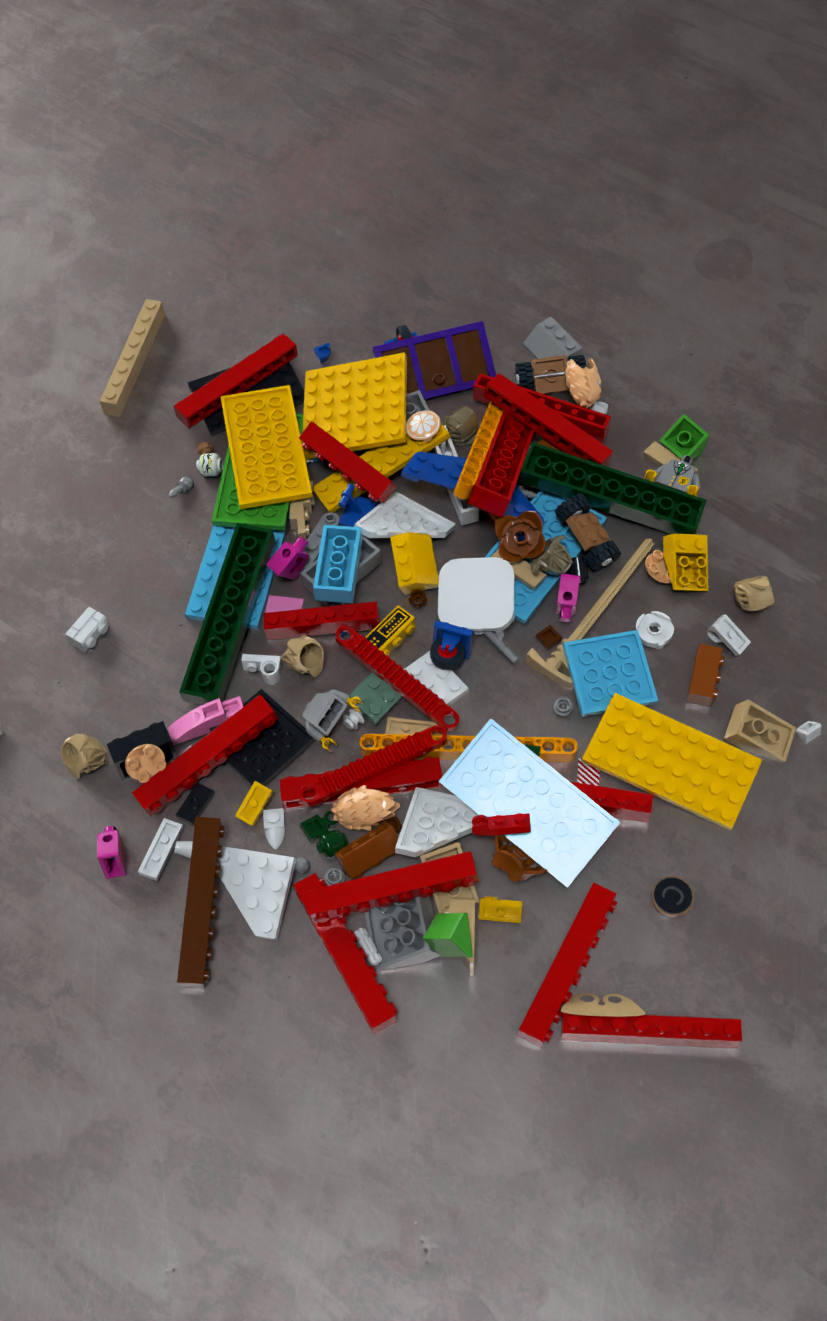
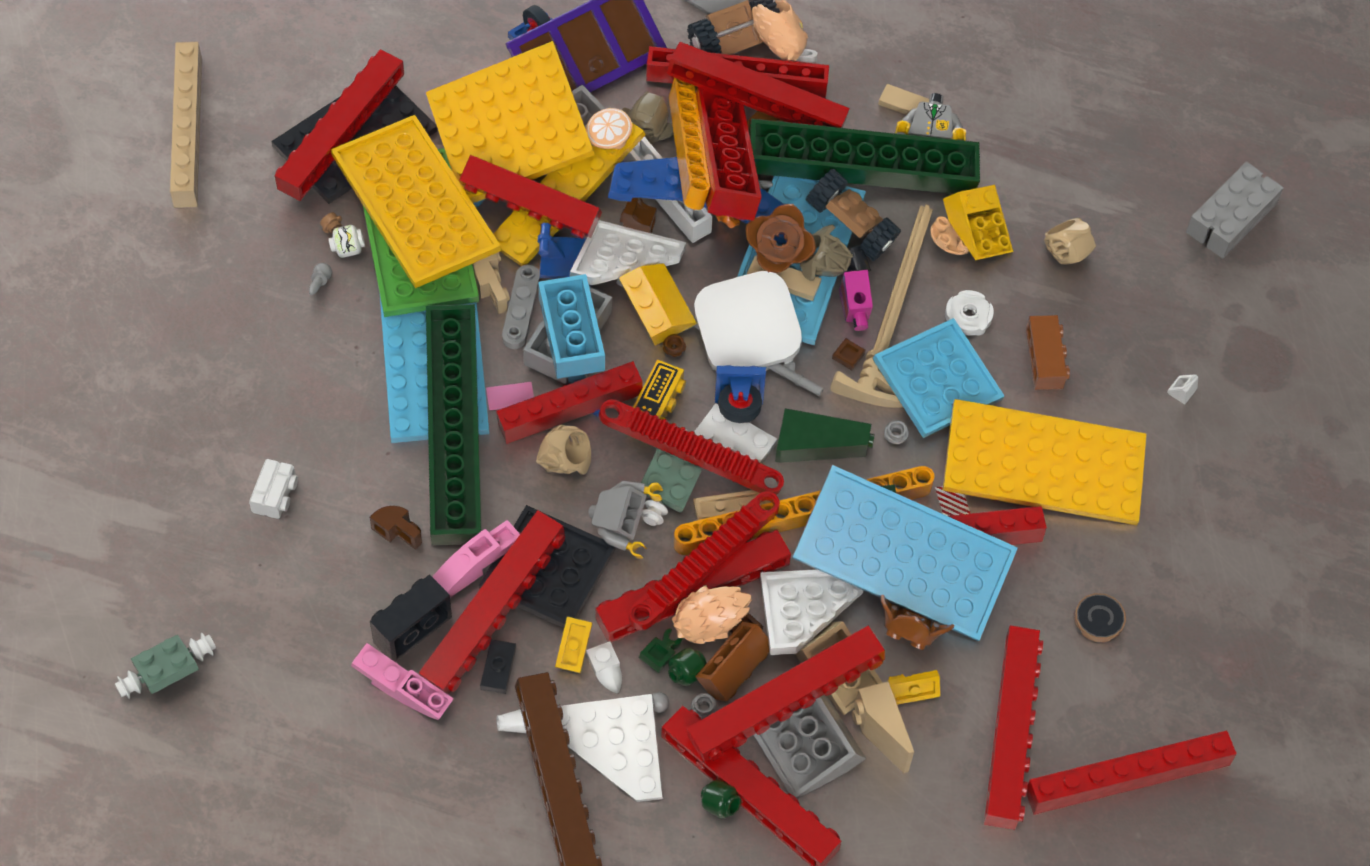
camera: 25 degrees left, 0 degrees up
tan piece [61,734,107,779] -> none
dark pink torso [97,826,126,879] -> none
light nougat dish [125,744,166,783] -> none
white plate [138,818,184,881] -> none
white plate [241,654,283,685] -> none
dark pink torso [266,536,310,580] -> none
blue tile [313,343,331,364] -> none
white axle [354,927,382,966] -> none
bright green slope [423,913,473,958] -> none
red hinge [472,813,531,836] -> none
tan piece [561,993,645,1017] -> none
bright green slope [659,414,710,459] -> none
white plate [706,614,751,656] -> none
tan slope [724,700,796,763] -> none
none -> bright pink slope [351,643,454,720]
none -> reddish brown brick [369,506,422,550]
none -> reddish brown brick [620,197,657,234]
none -> dark green head [701,779,741,819]
none -> dark green slope [775,408,875,463]

